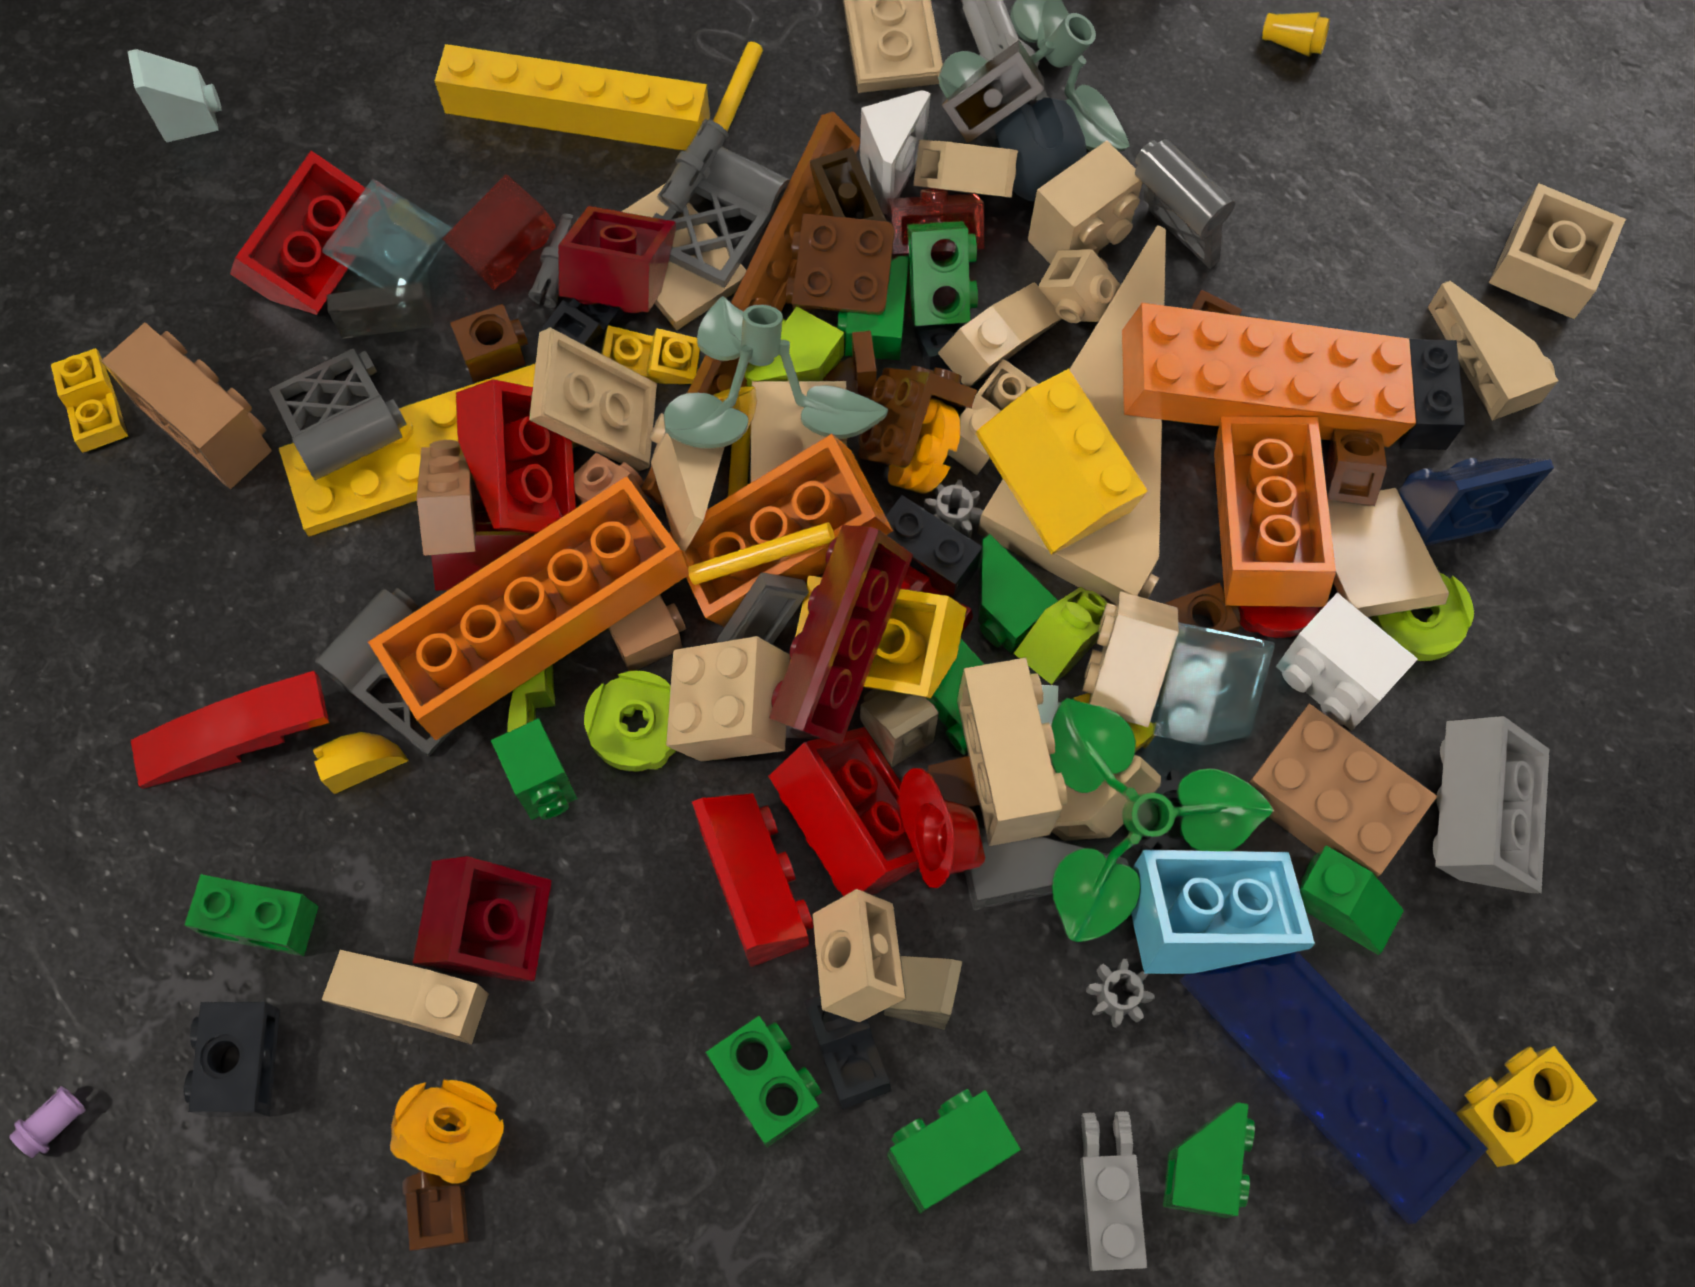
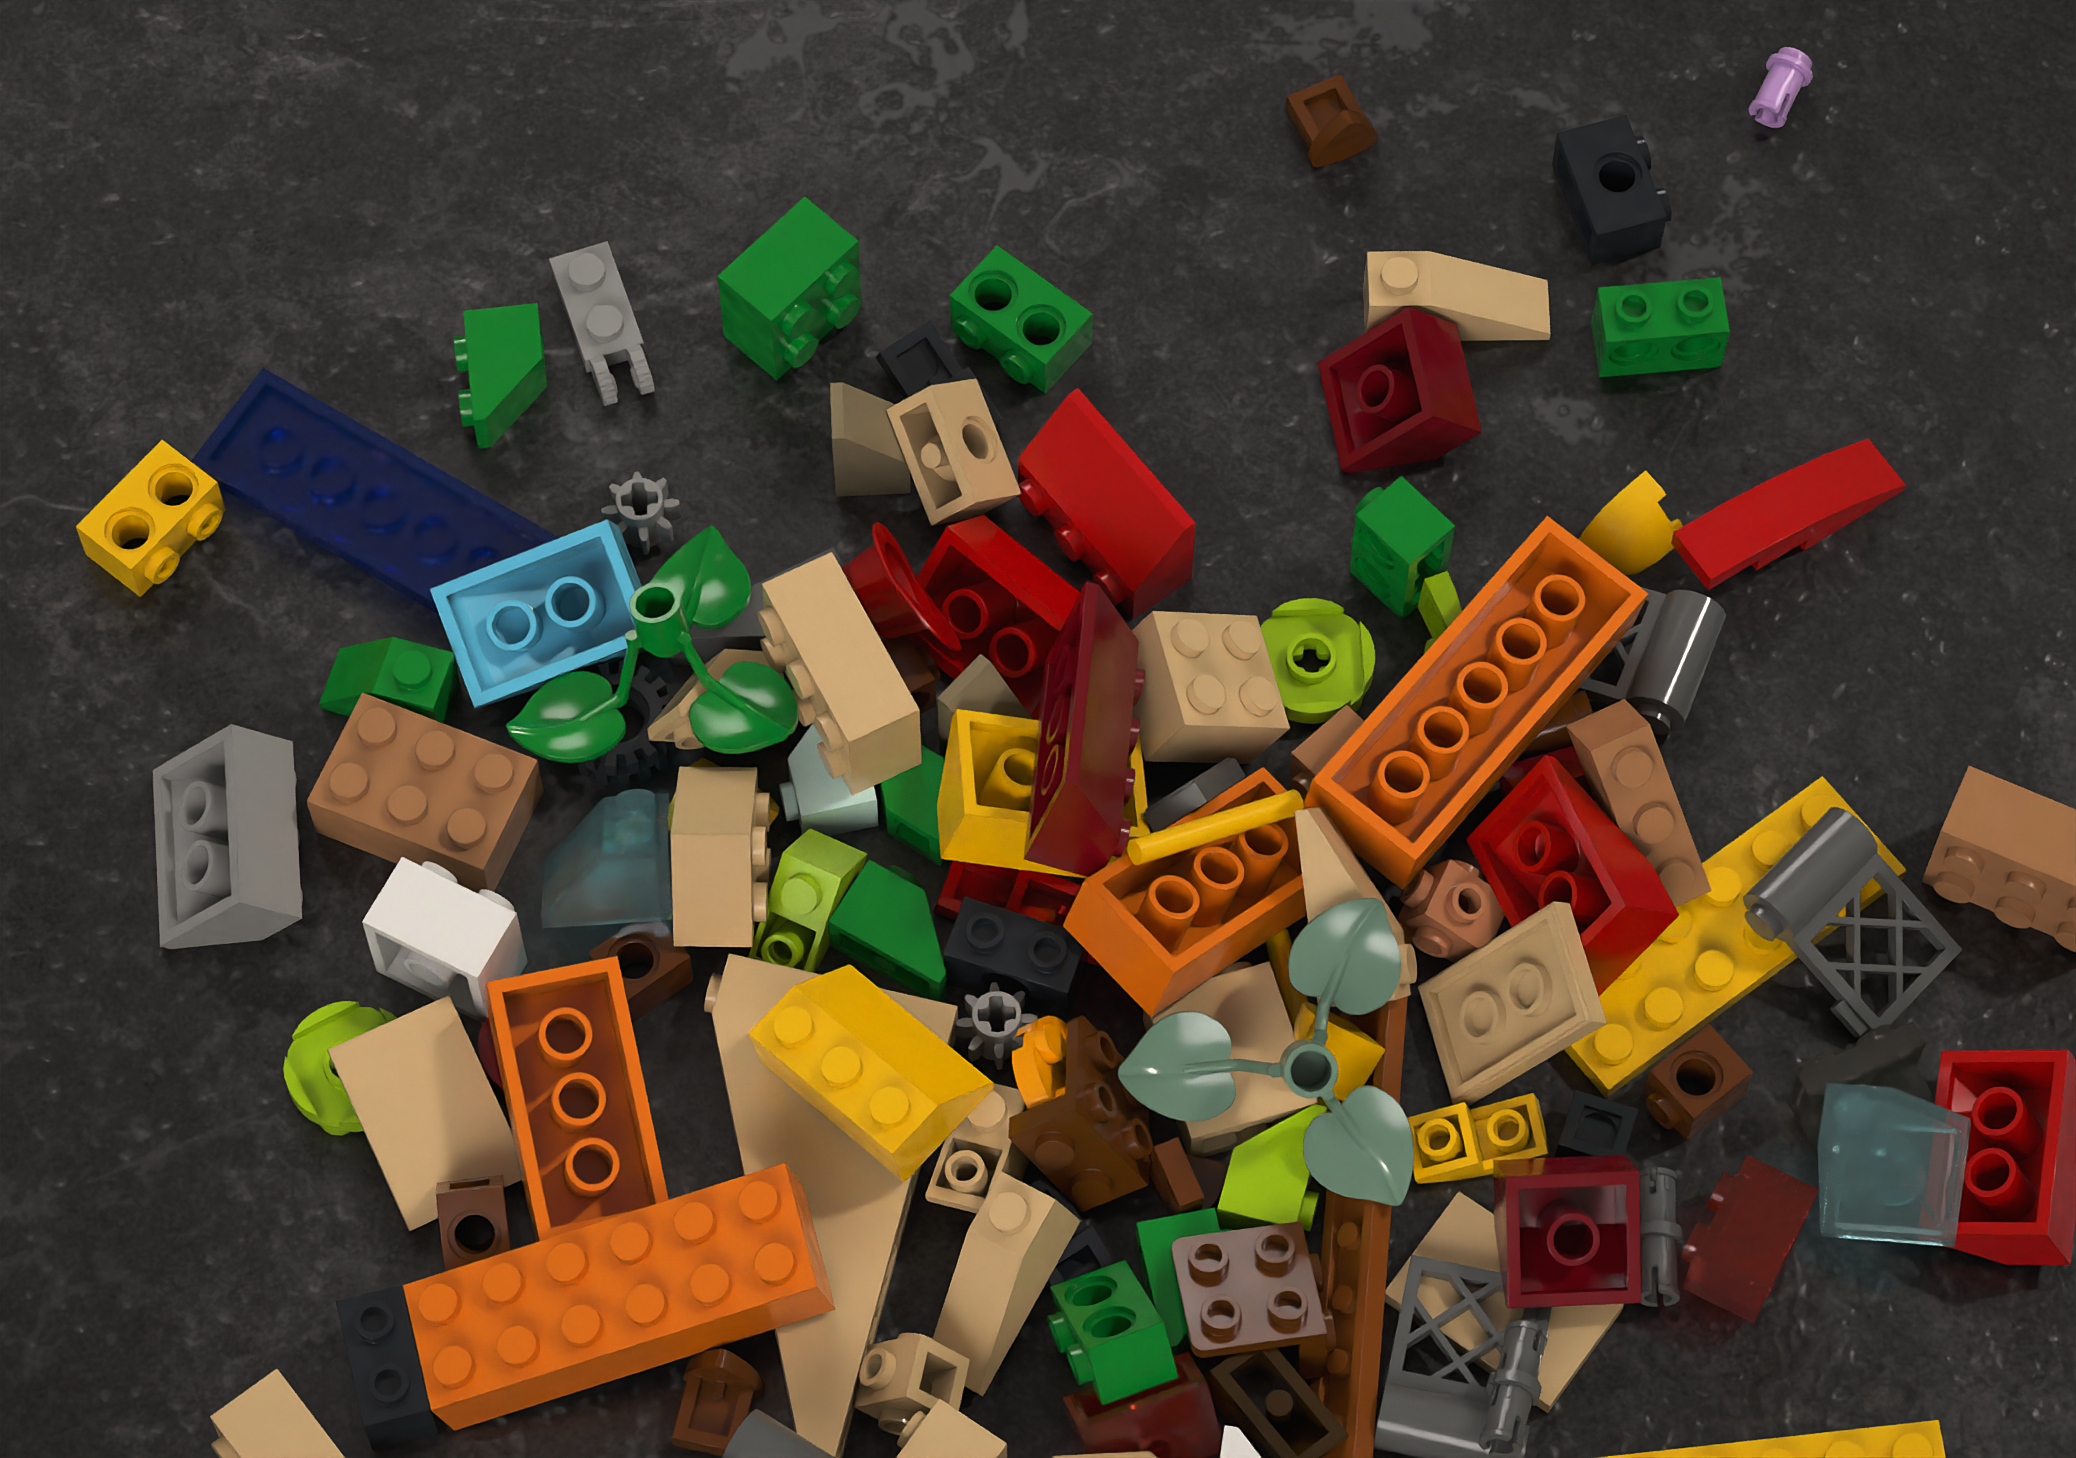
camera: 165 degrees right, 5 degrees down
light orange plate [390,1080,504,1183] -> none
dark blue slope [1398,458,1554,546] -> none

